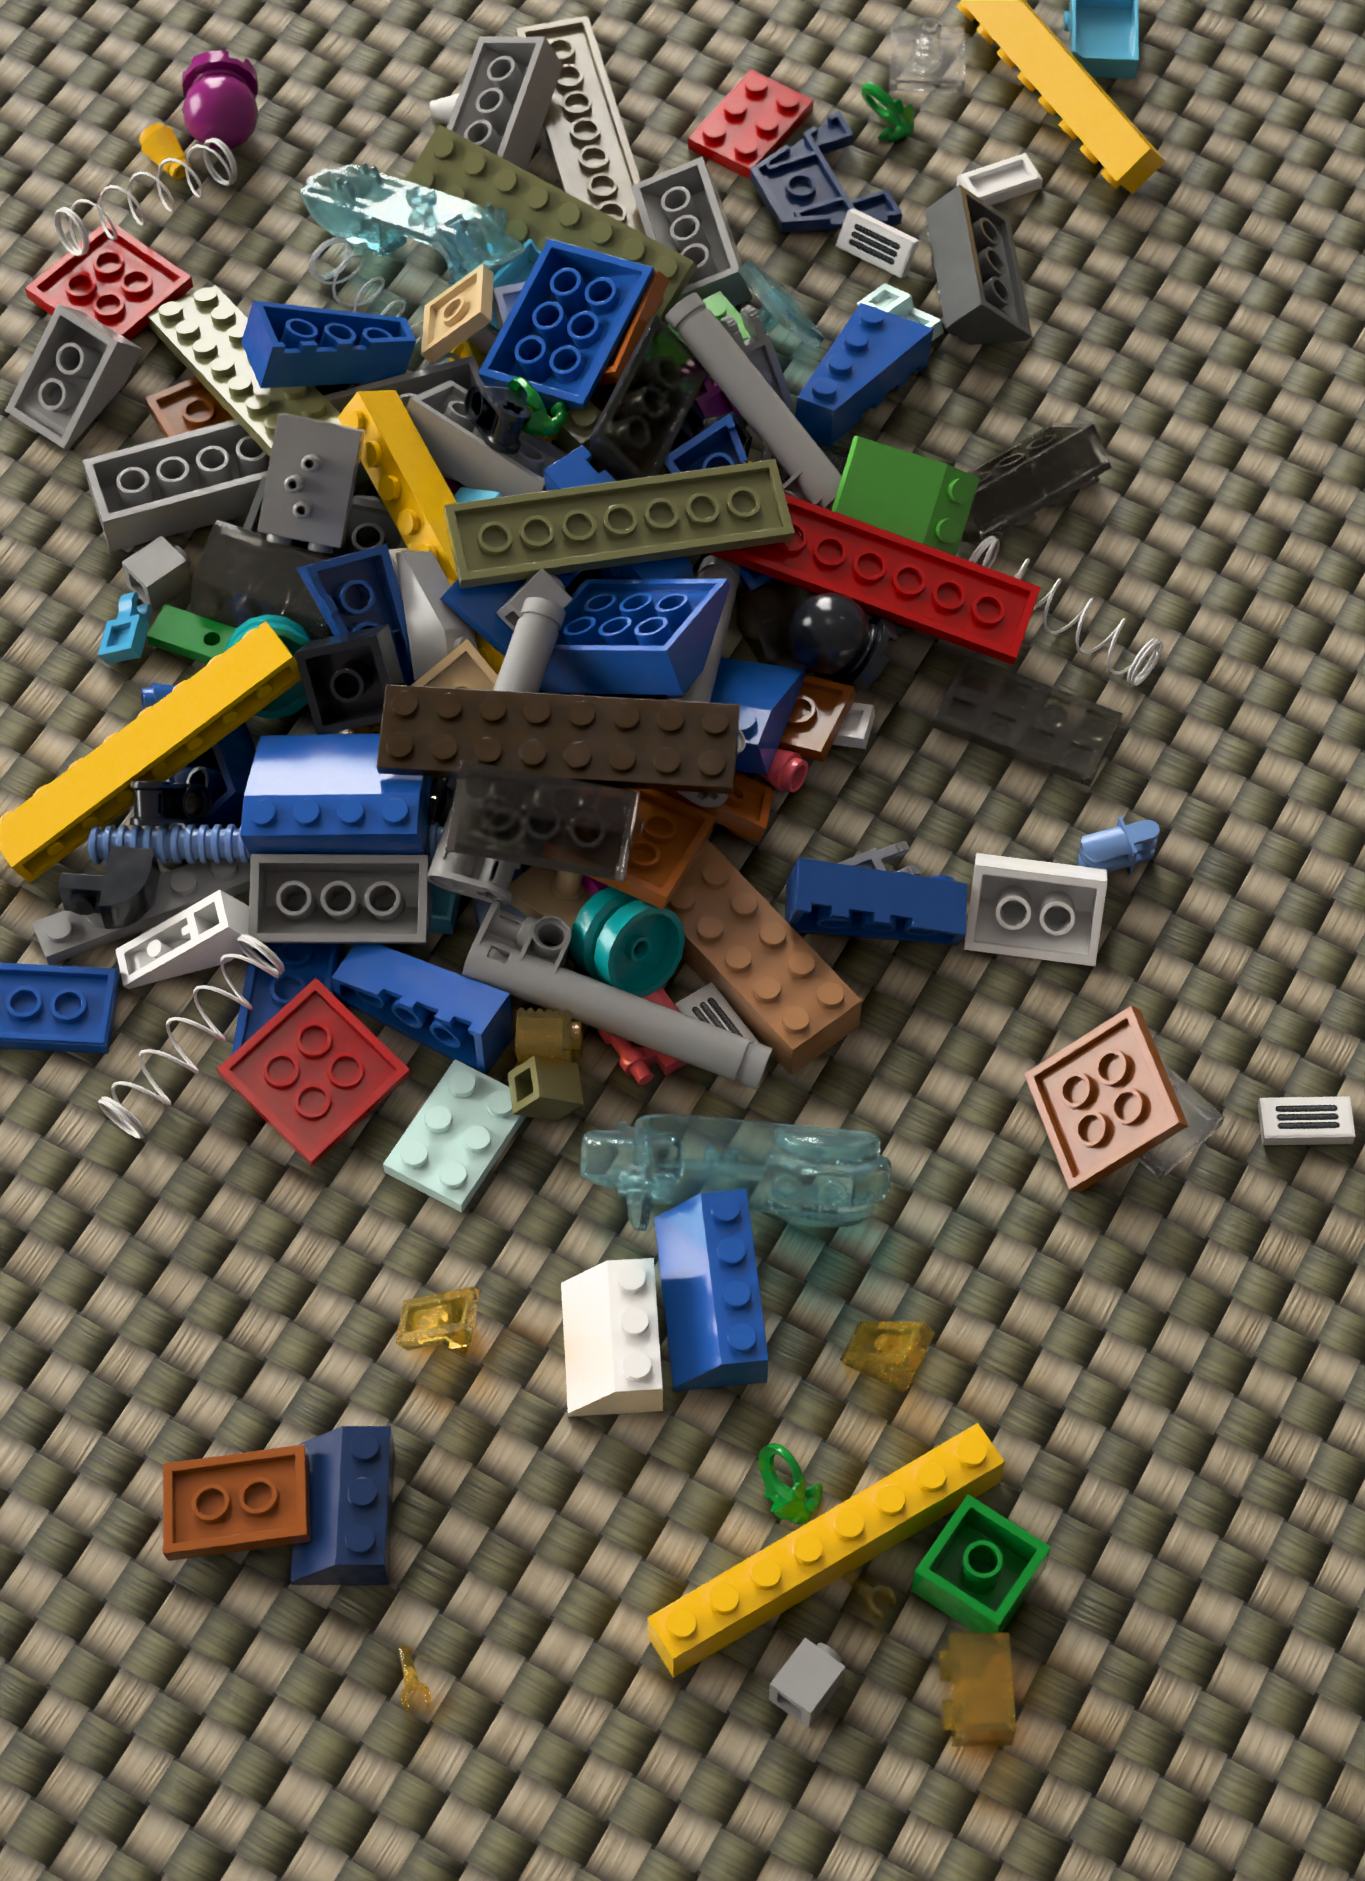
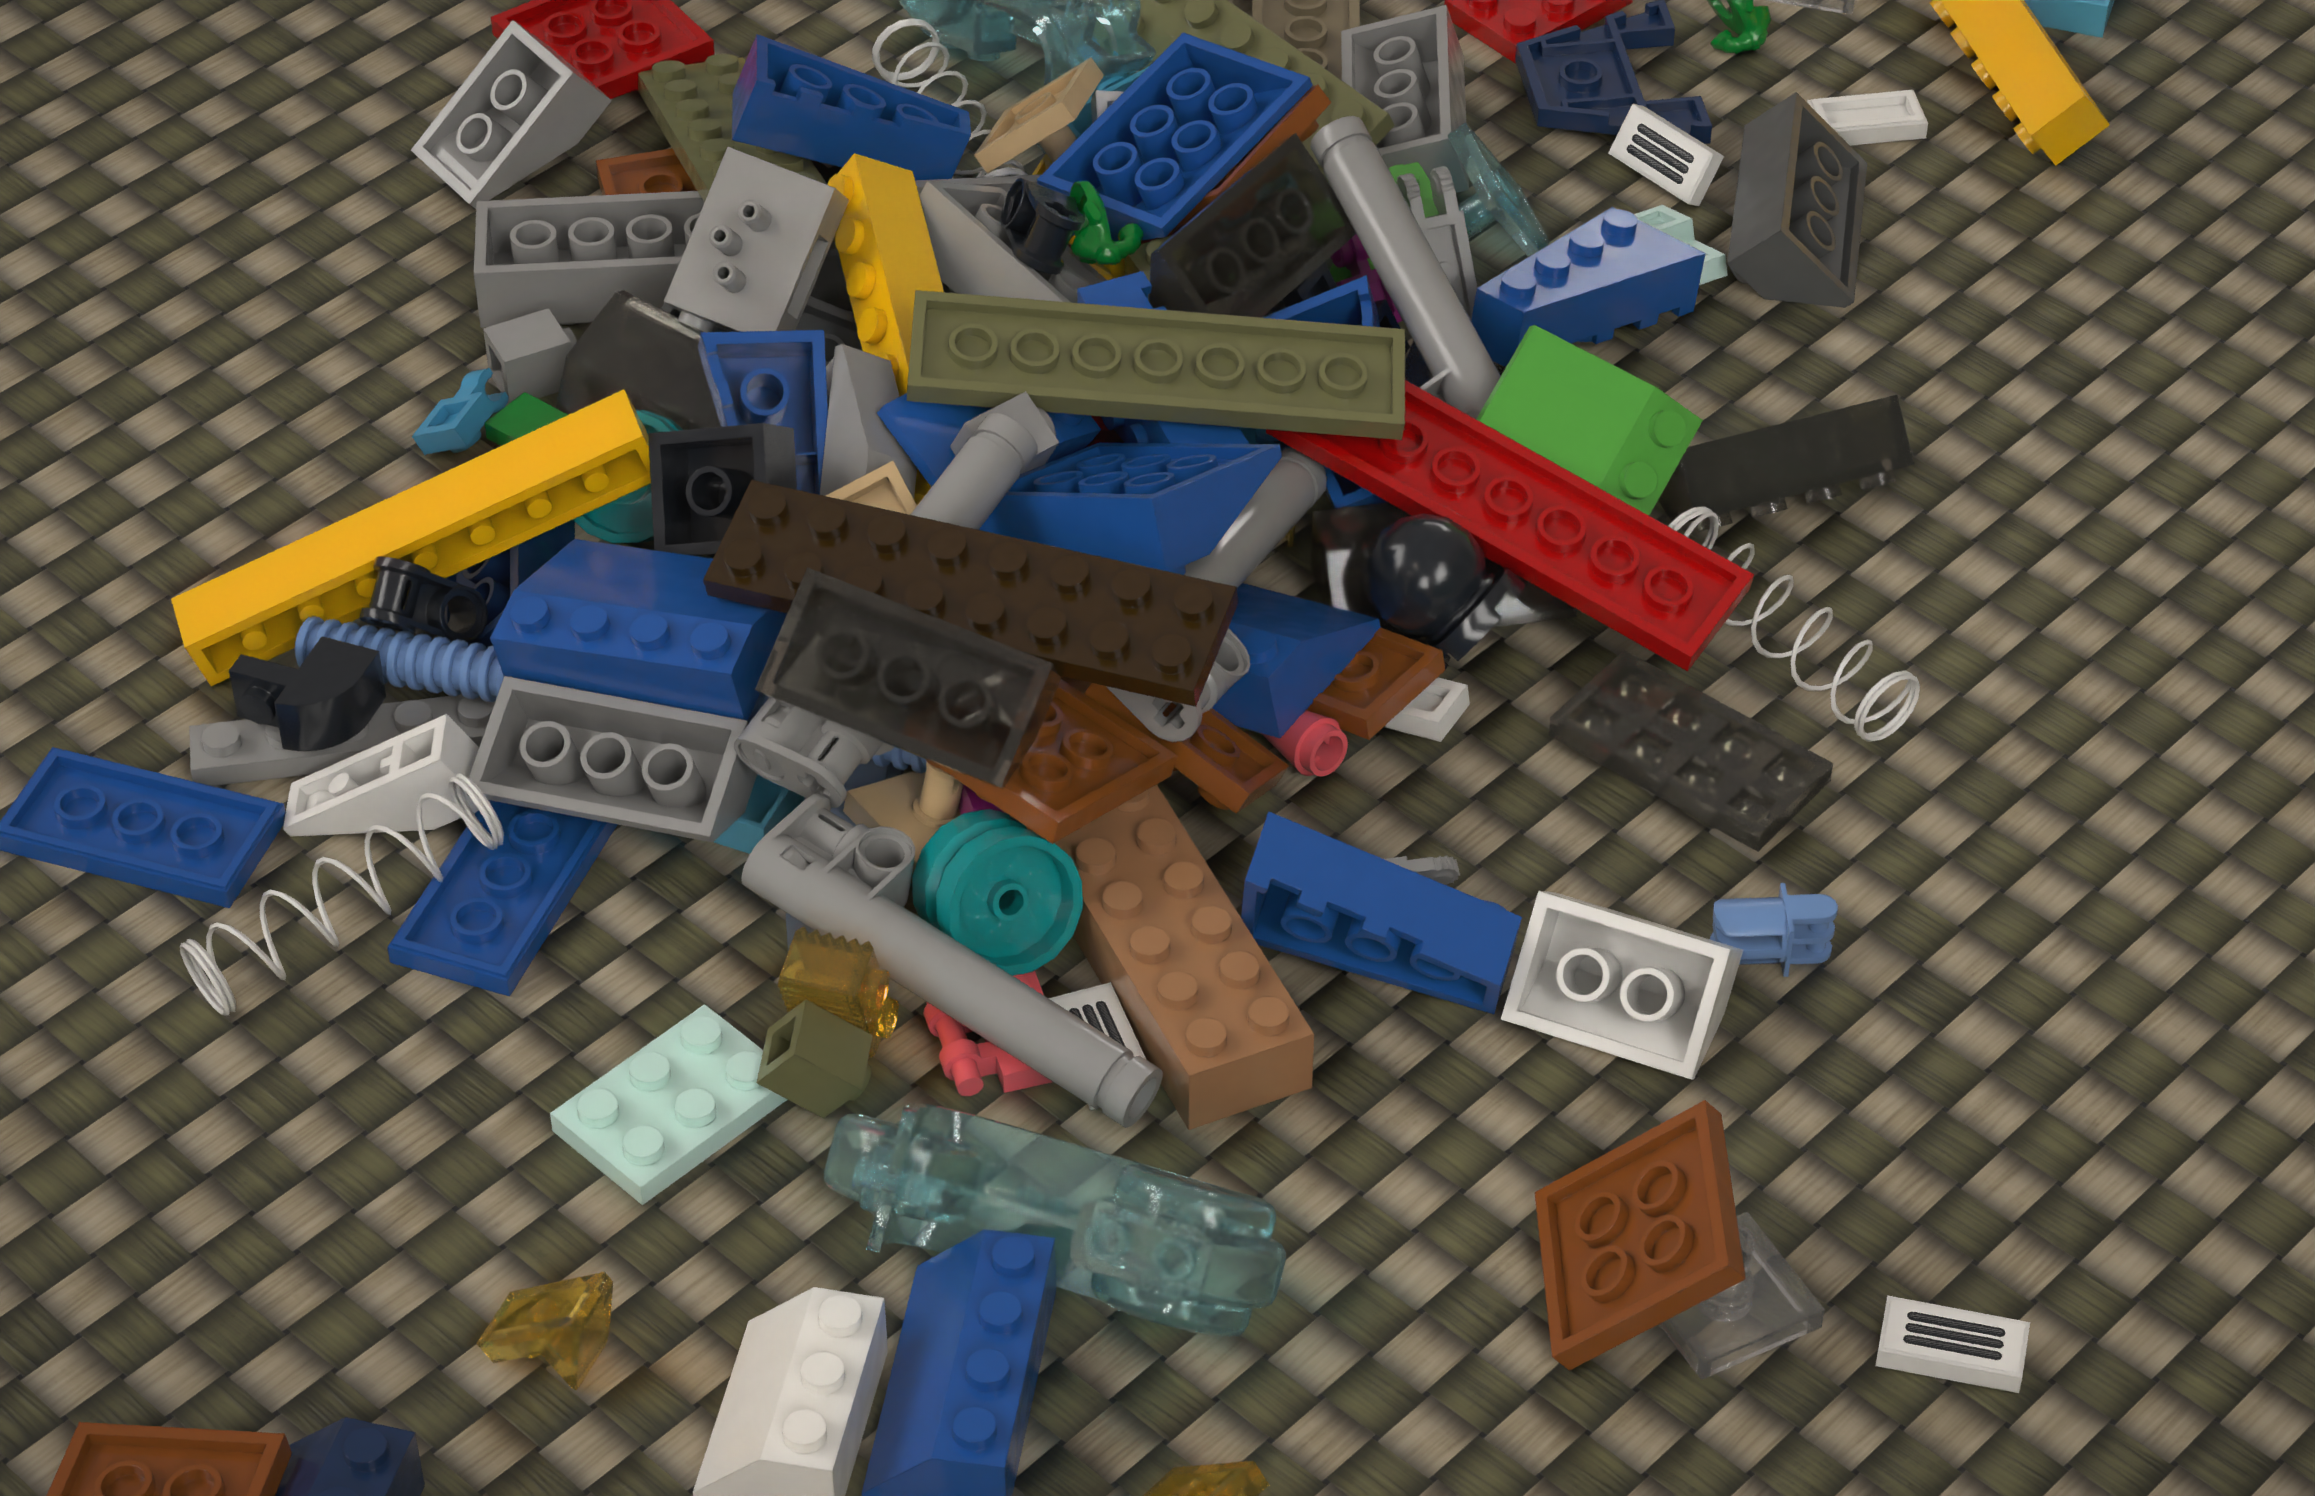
camera: 15 degrees right, 15 degrees down
red plate [217,978,410,1167] -> none
blue wedge [331,944,514,1075] -> none

